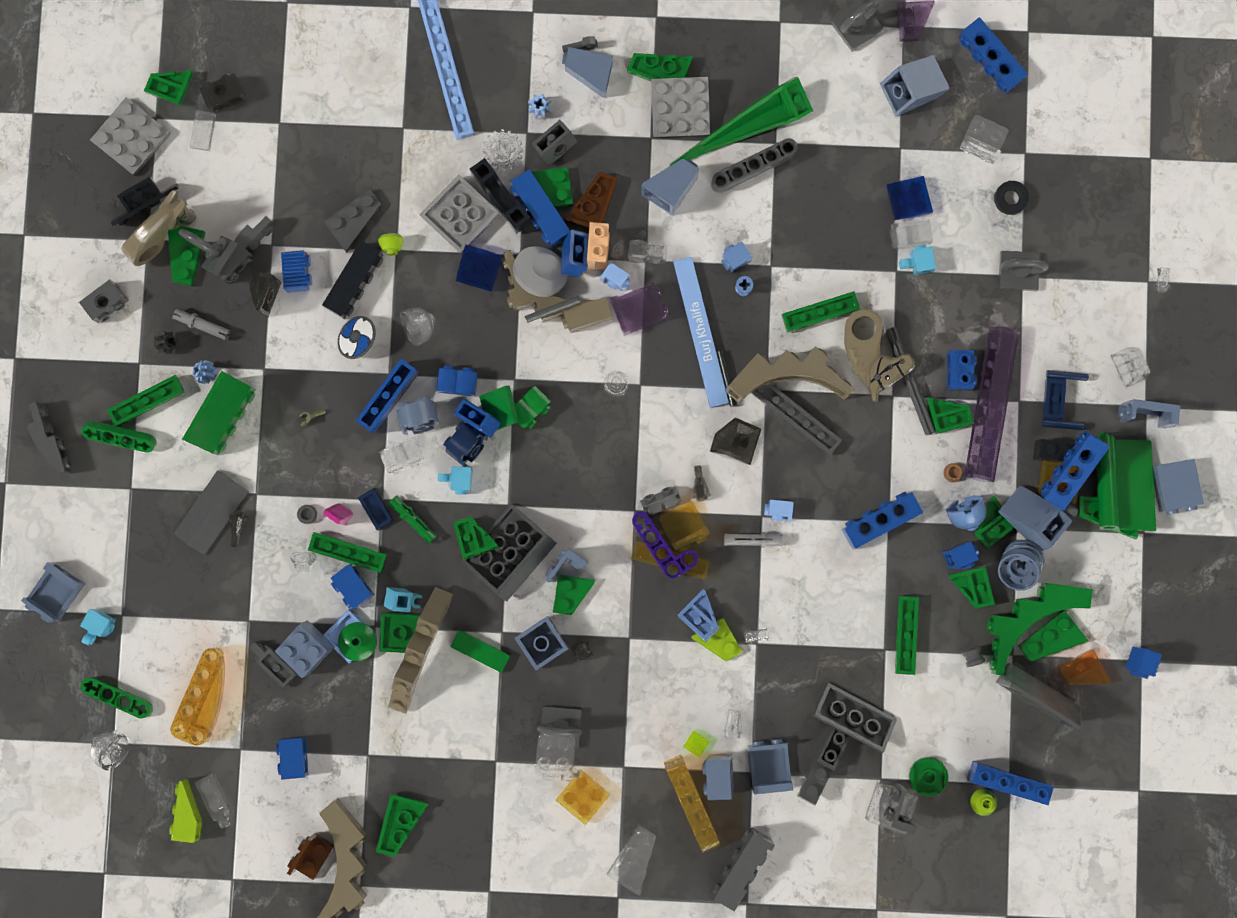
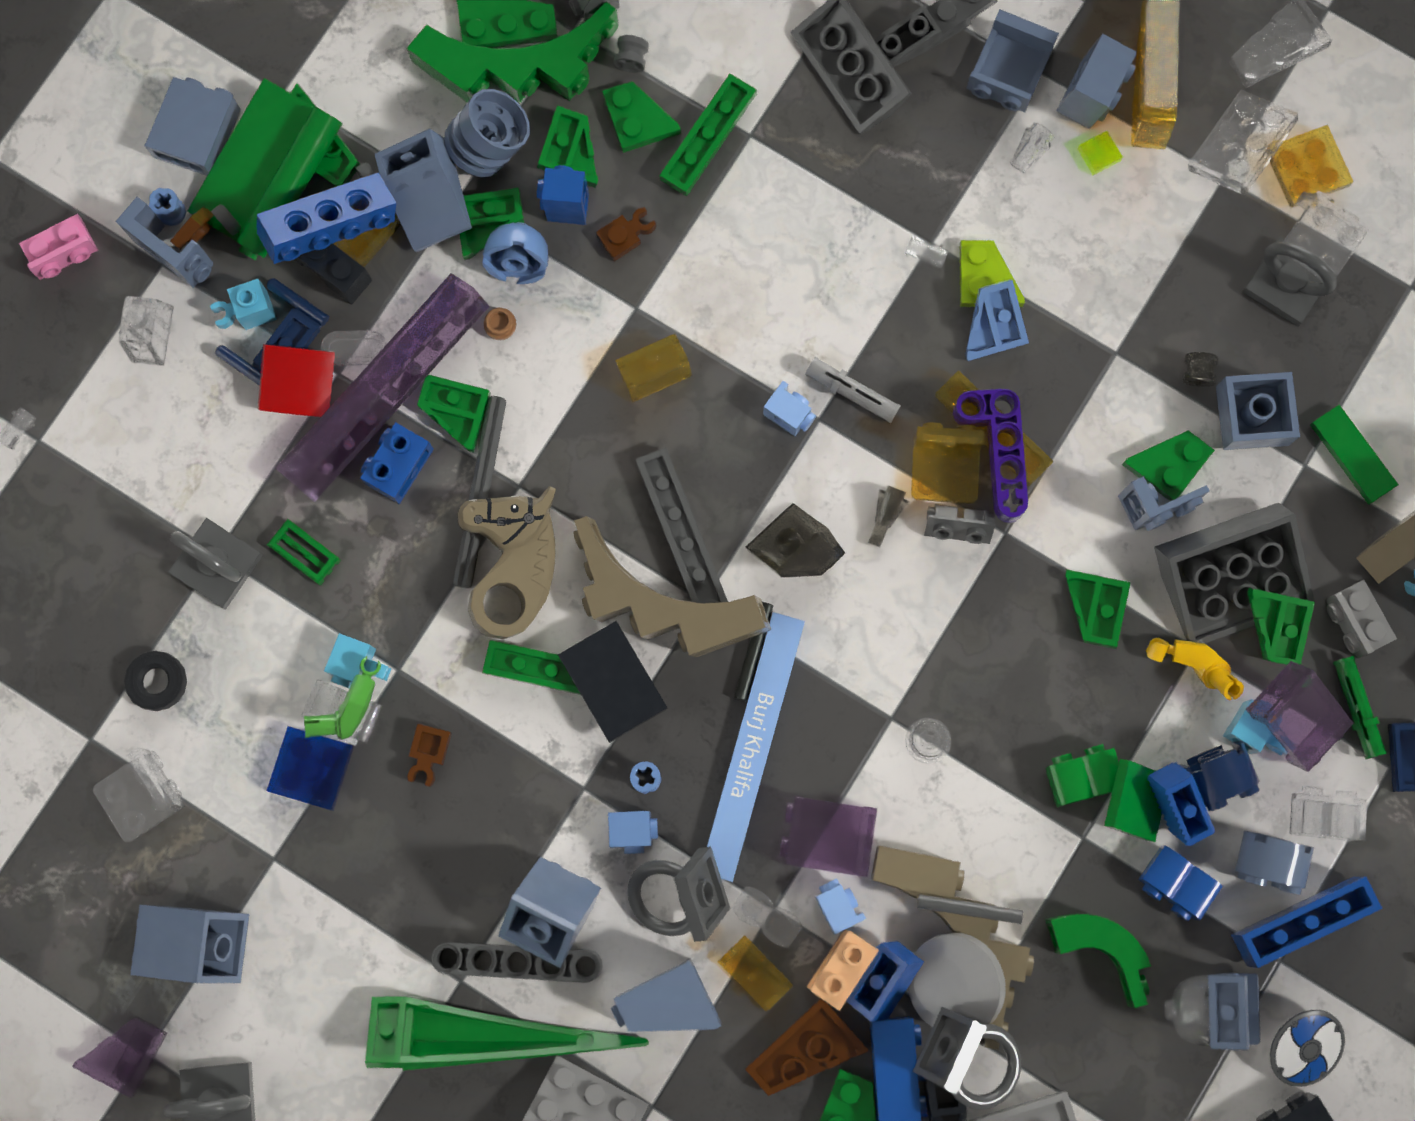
camera: 155 degrees left, 5 degrees down
clear blue plate [455,244,503,292] -> none
blue brick [842,491,923,549] -> none
blue brick [958,17,1028,94] -> none
none -> bright pink bracket [19,214,98,280]
none -> medium blue bush [149,188,186,226]
none -> reddish brown plate [170,206,214,250]
none -> medium azure brick [210,279,277,330]
none -> dark grey tile [211,204,242,236]
none -> red slope [257,344,335,418]
none -> green tile [267,519,341,586]
none -> bright green arm [304,656,381,740]
none -> clear tile [321,330,388,366]
none -> reddish brown plate [407,724,452,787]
none -> sand blue slope [498,857,601,968]
none -> black tile [558,621,668,743]
none -> reddish brown plate [596,207,656,262]
none -> green wing [602,81,681,153]
none -> clear yellow hinge [615,334,692,402]
none -> dark grey tile [627,846,730,942]
none -> clear yellow hinge [718,935,794,1011]
none -> dark grey tile [913,1007,1021,1109]
none -> green arch [1045,914,1151,1008]
none -> green wing [1065,569,1131,649]
none -> yellow arm [1146,638,1244,700]
none -> clear plate [1188,89,1298,196]
none -> sand blue panel [1208,973,1261,1050]
none -> clear purple panel [1245,661,1354,772]
none -> light grey bracket [1325,580,1397,658]

